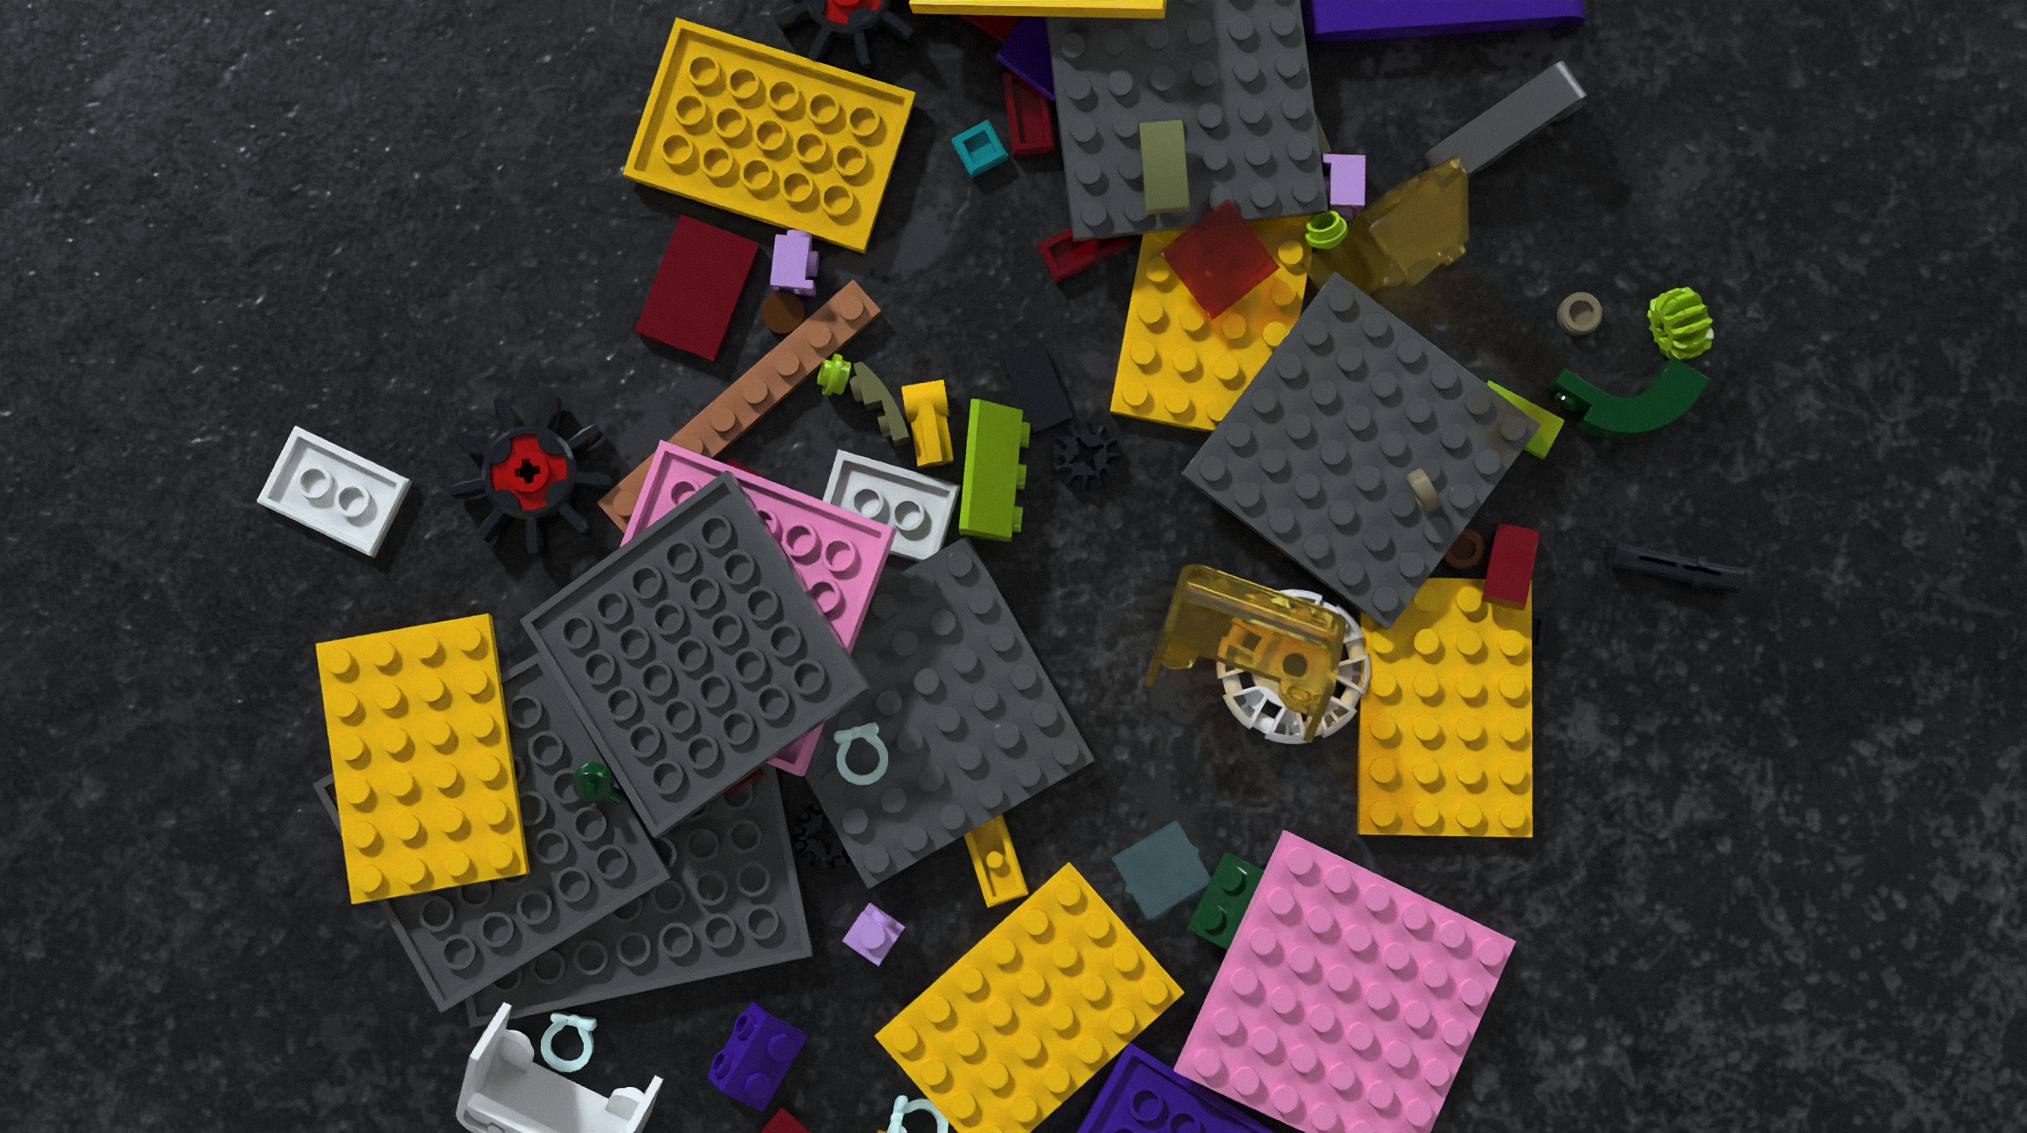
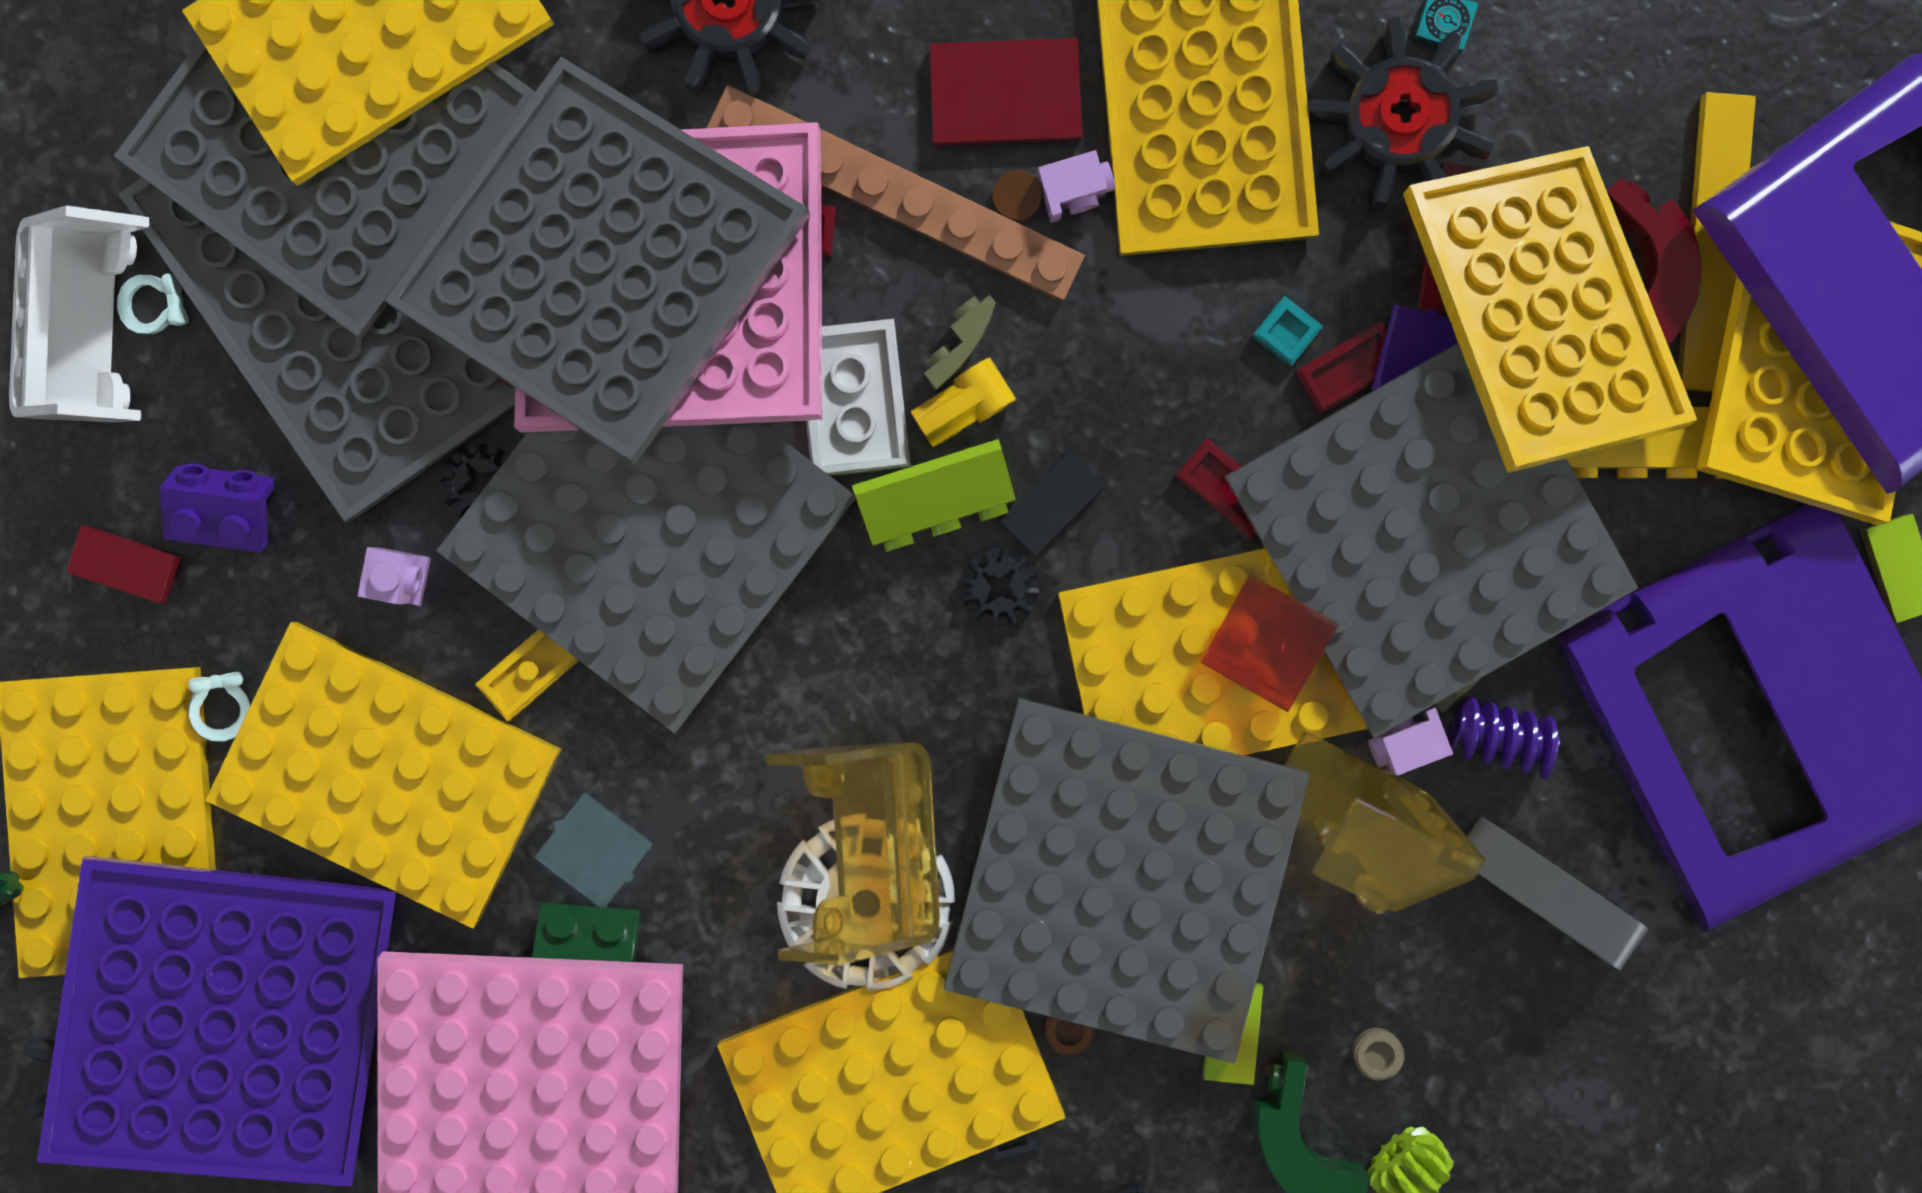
camera: 65 degrees right, 5 degrees up
dark green piece [572,762,626,805] -> none
lime plate [817,354,851,396] -> none
light aqua piece [833,723,888,785] -> none
olive slope [1139,120,1190,215] -> none
lime plate [1305,210,1348,249] -> none
dark tan tile [1406,468,1442,513] -> none
dark red tile [1481,522,1540,611] -> none
none -> dark purple piece [1448,696,1560,780]

